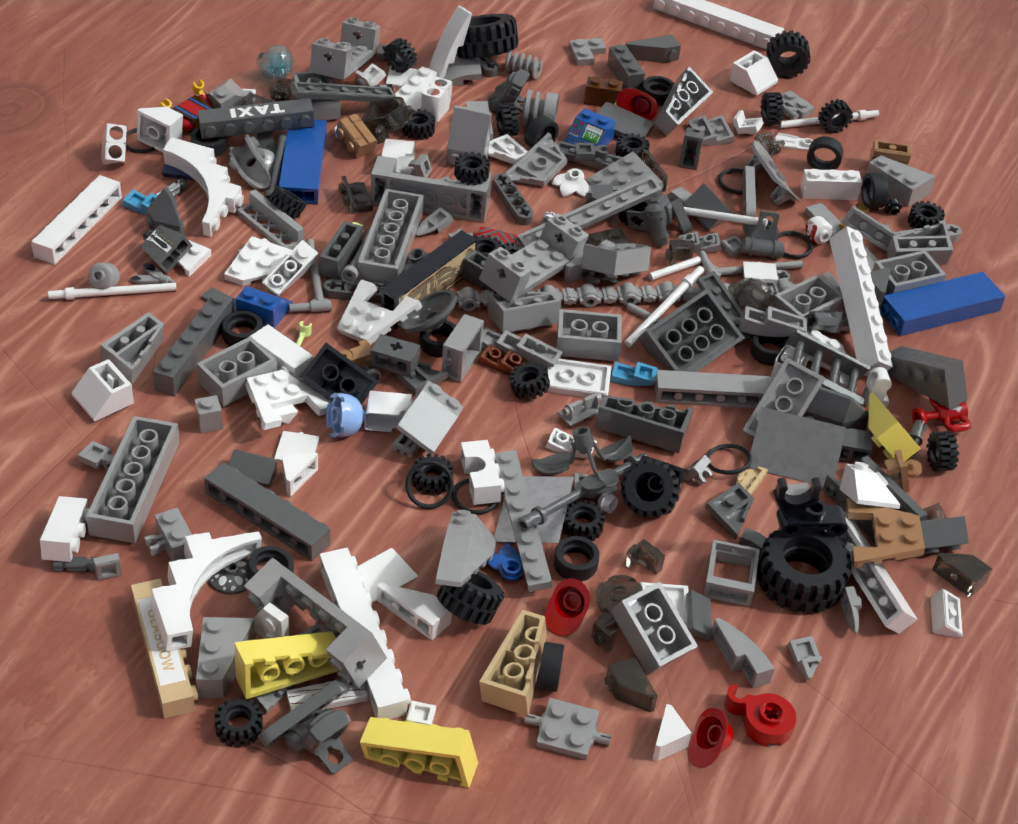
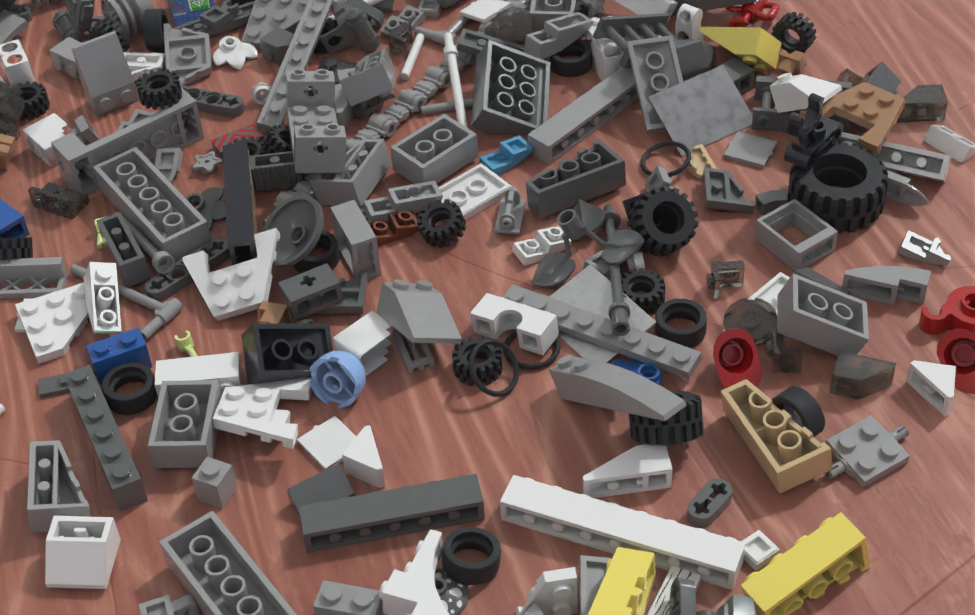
camera: 40 degrees left, 0 degrees up
light grey plate [244,558,387,688] -> none
white sticker [357,548,418,602] -> none
none -> dark grey beam [687,479,732,528]

